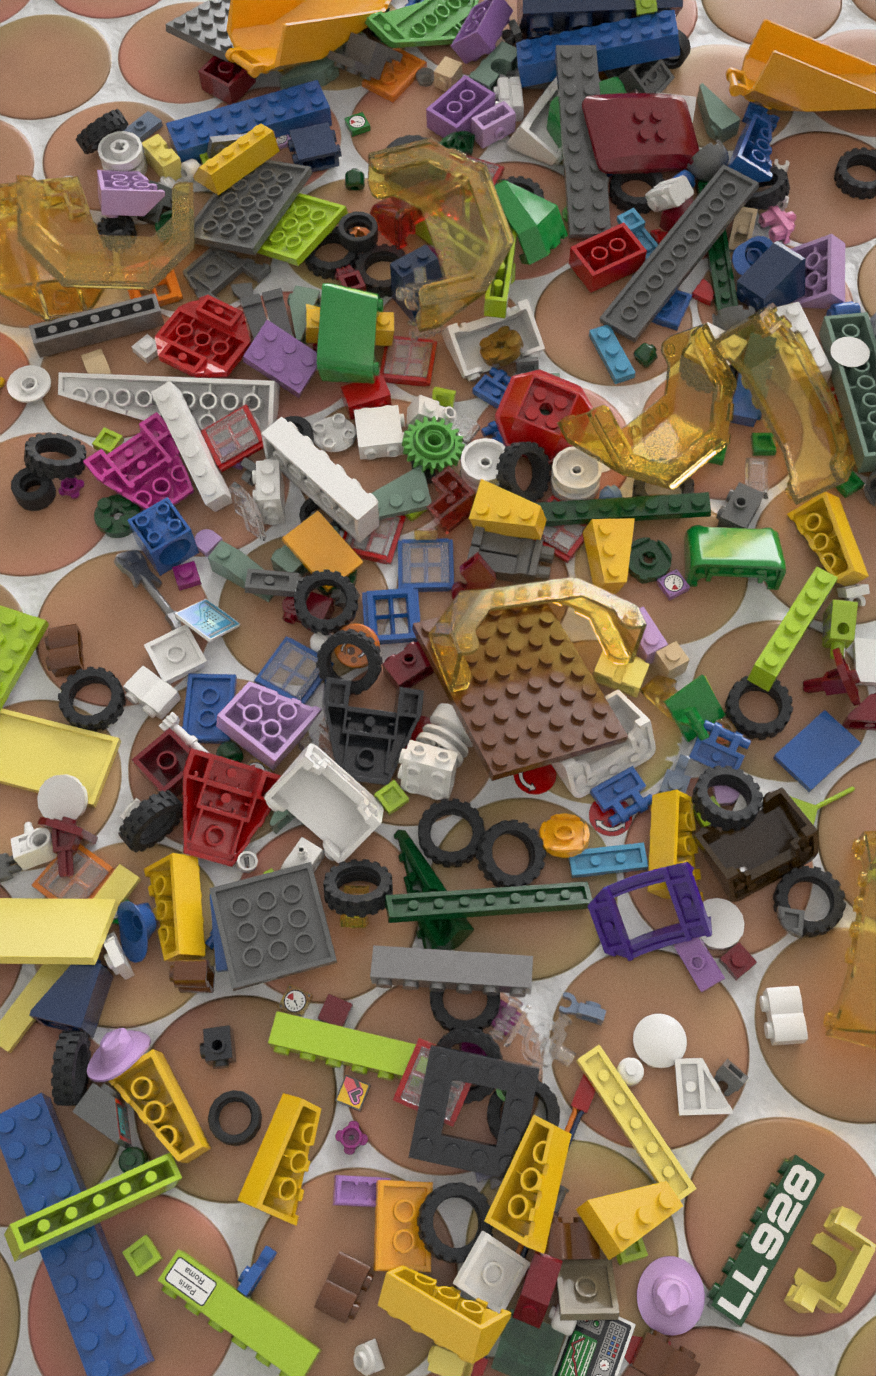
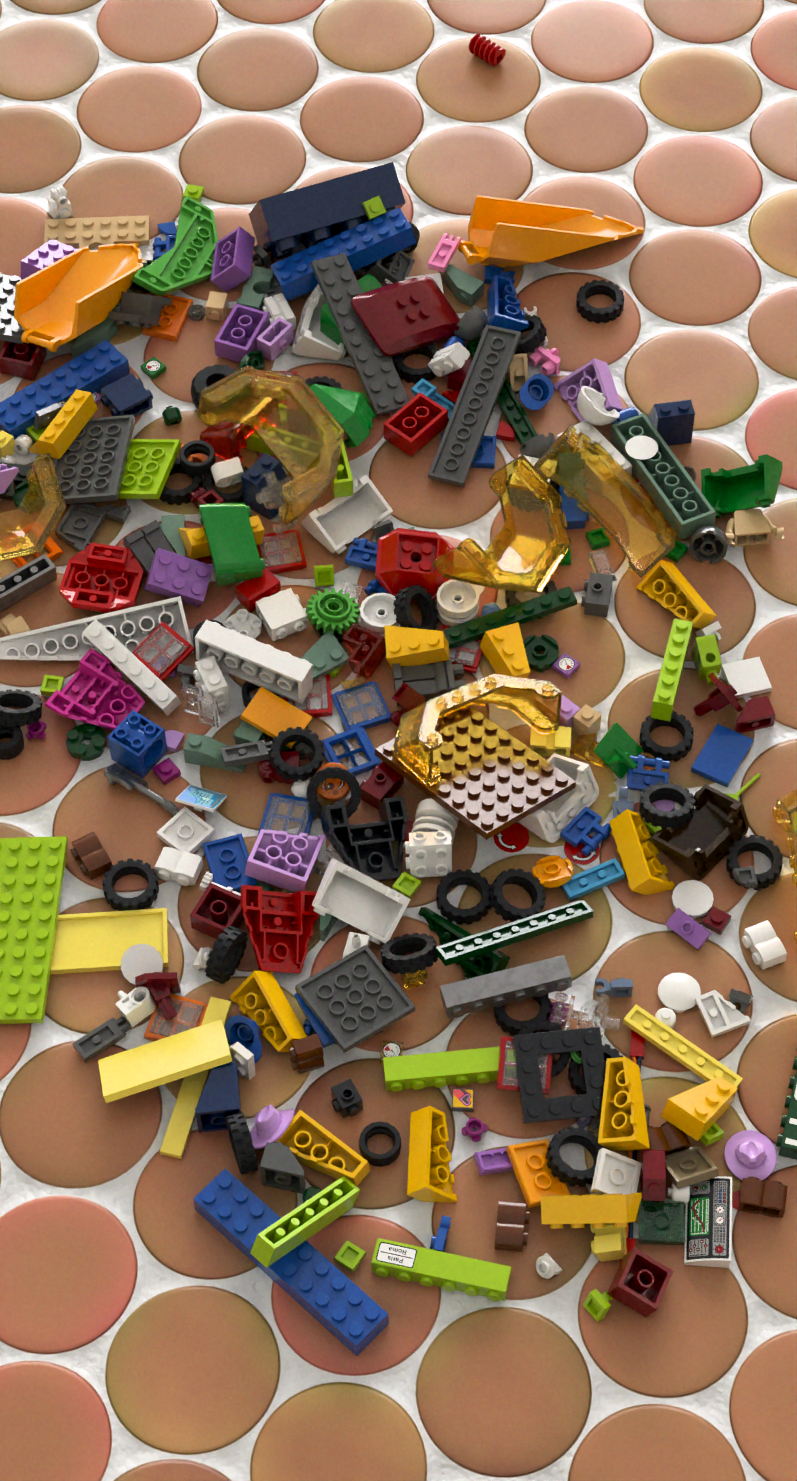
camera: 20 degrees left, 10 degrees down
white plate [131,334,158,364] -> none
dark grey tile [231,283,253,299] -> none
white hinge [237,851,258,873] -> none
dark red tile [318,994,353,1027] -> none
white brick [406,395,456,429] -> none
pearl gold plate [479,326,524,367] -> none
dark purple wedge [588,862,712,961] -> none
dark azure plate [589,325,636,384] -> none
dark green piece [633,343,658,368] -> none
green windscreen [684,525,786,590] -> none
dark blue slope [736,241,805,313] -> none
none -> white piece [211,457,244,488]
none -> bright pink hinge [427,233,461,273]
none -> white cylinder [577,386,620,426]

